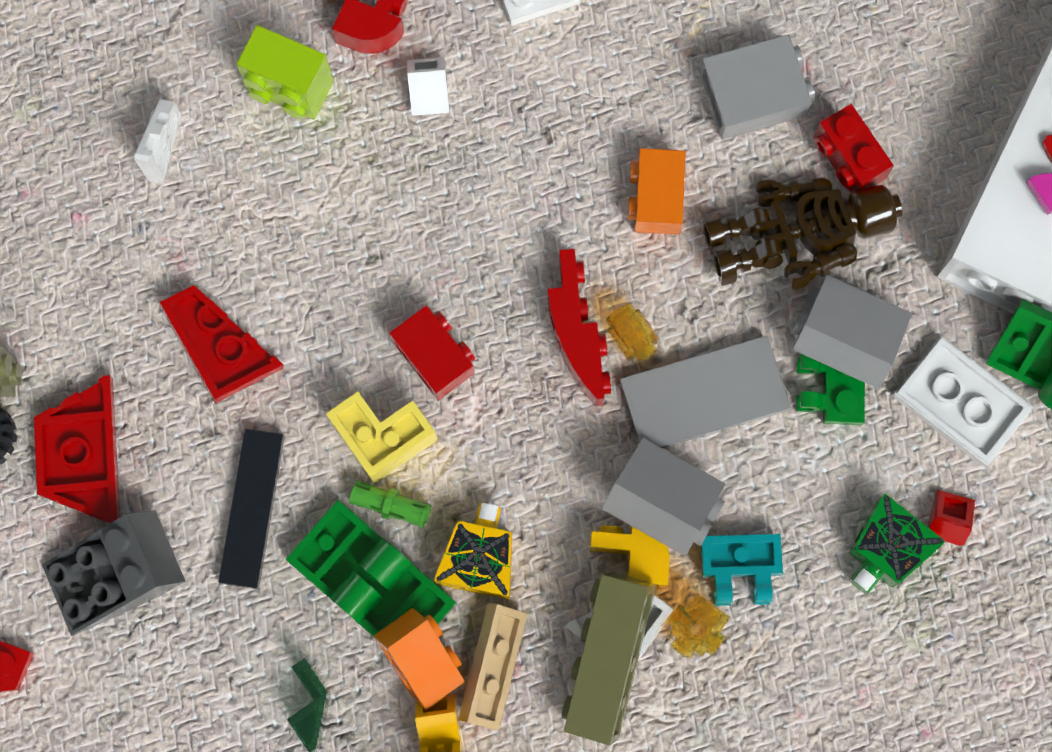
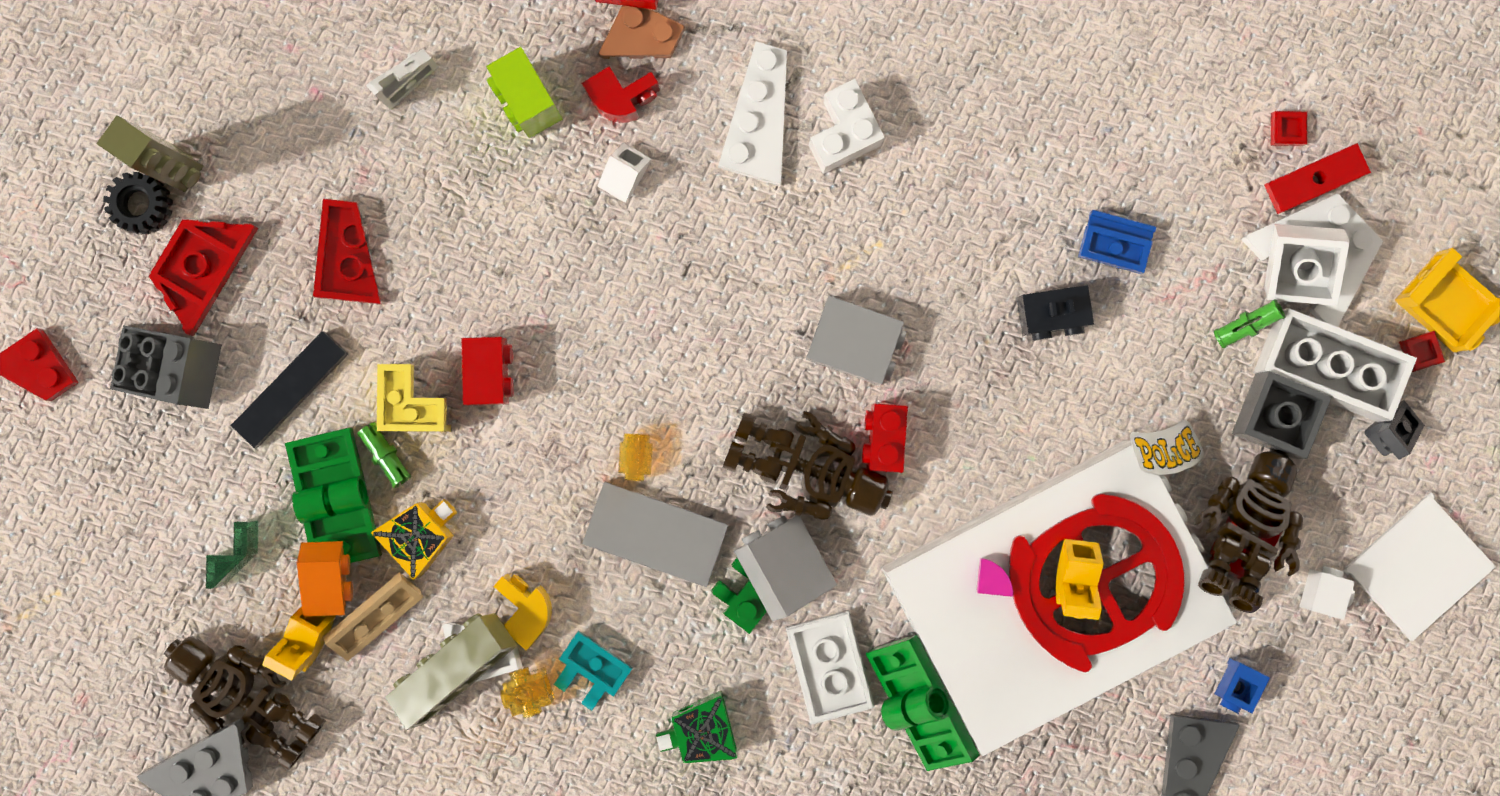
camera: 35 degrees right, 10 degrees up
red slope [547,249,611,406] -> none
light grey brick [602,438,726,556] -> none
orange brick [628,148,686,235] -> none
red slope [927,490,975,546] -> none

